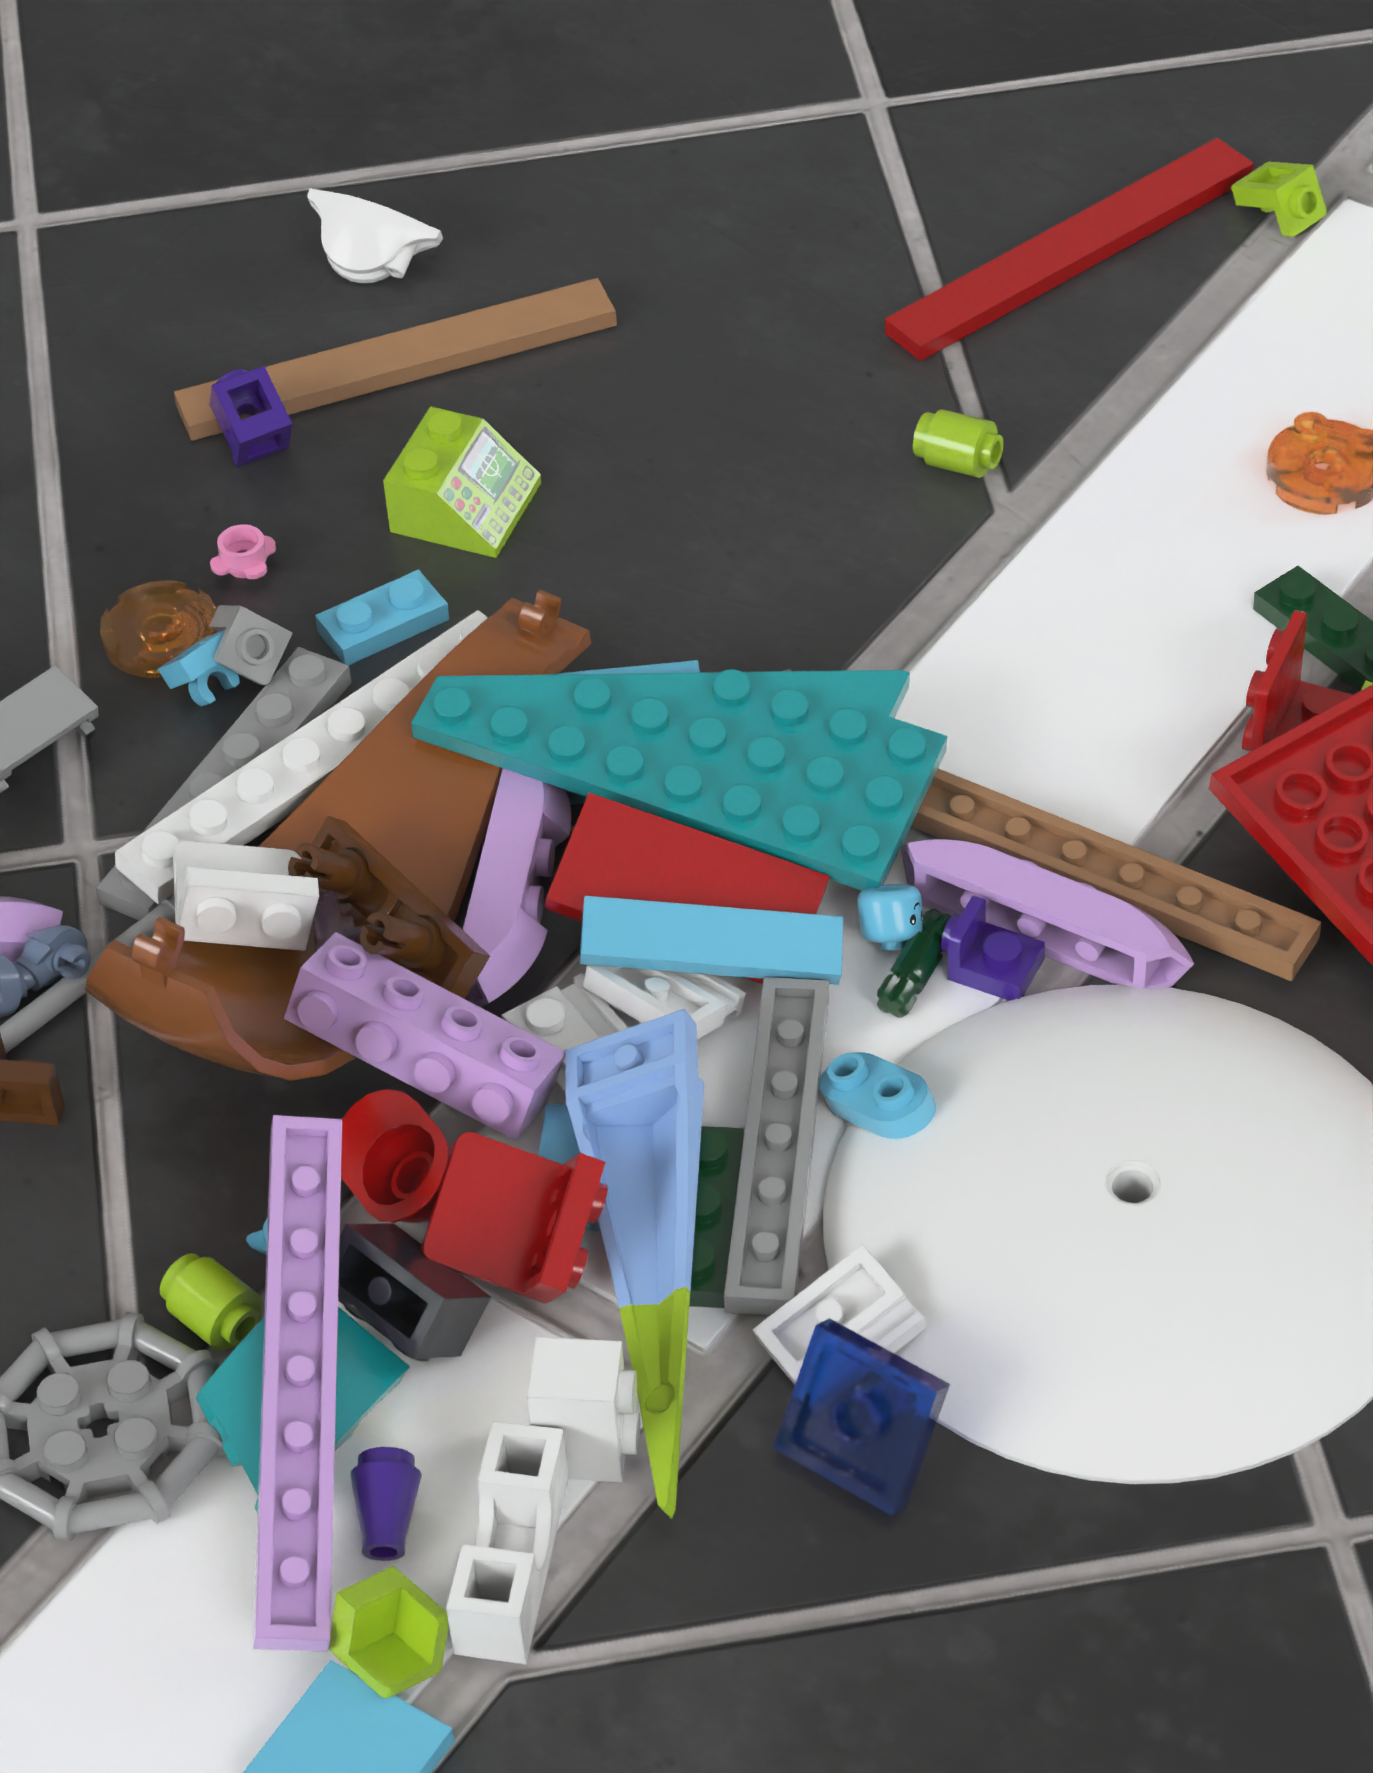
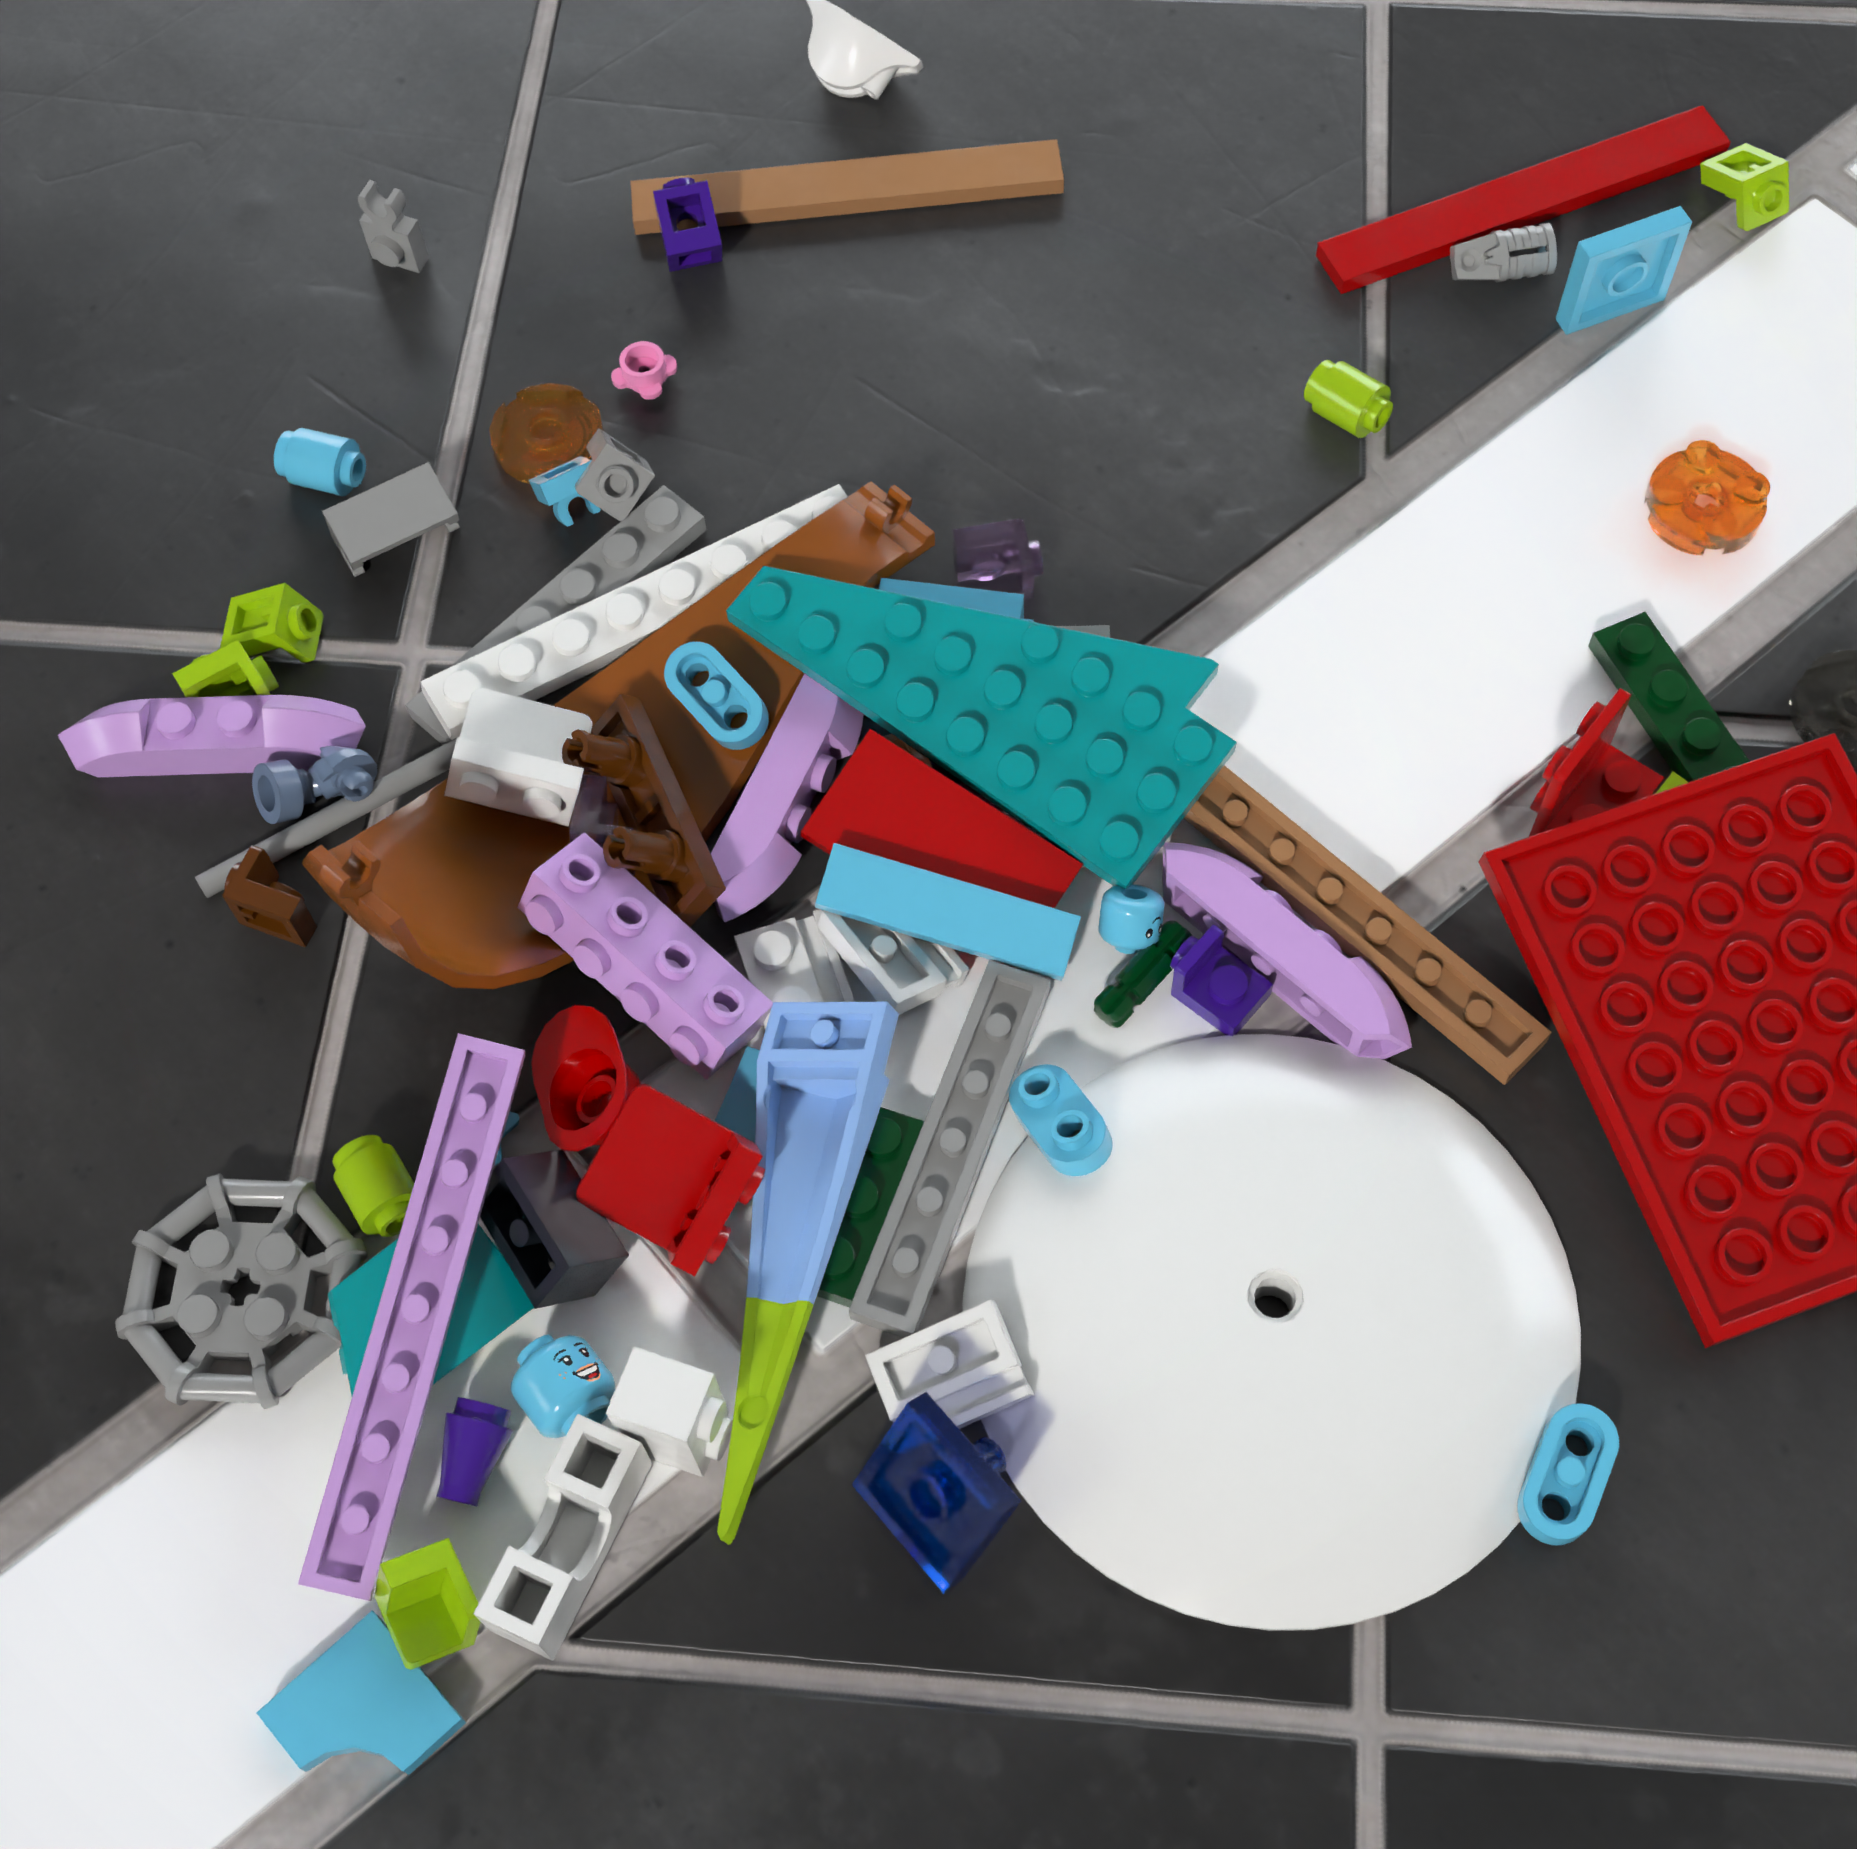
camera: 15 degrees right, 15 degrees up
medium azure plate [315,569,449,665] -> none
lime slope [383,406,541,558] -> none
none -> medium azure head [510,1335,615,1439]
none -> medium azure plate [664,641,769,750]
none -> clear purple bracket [953,518,1043,599]
none -> light grey hinge [1450,223,1557,282]
none -> medium azure tile [1556,206,1692,335]

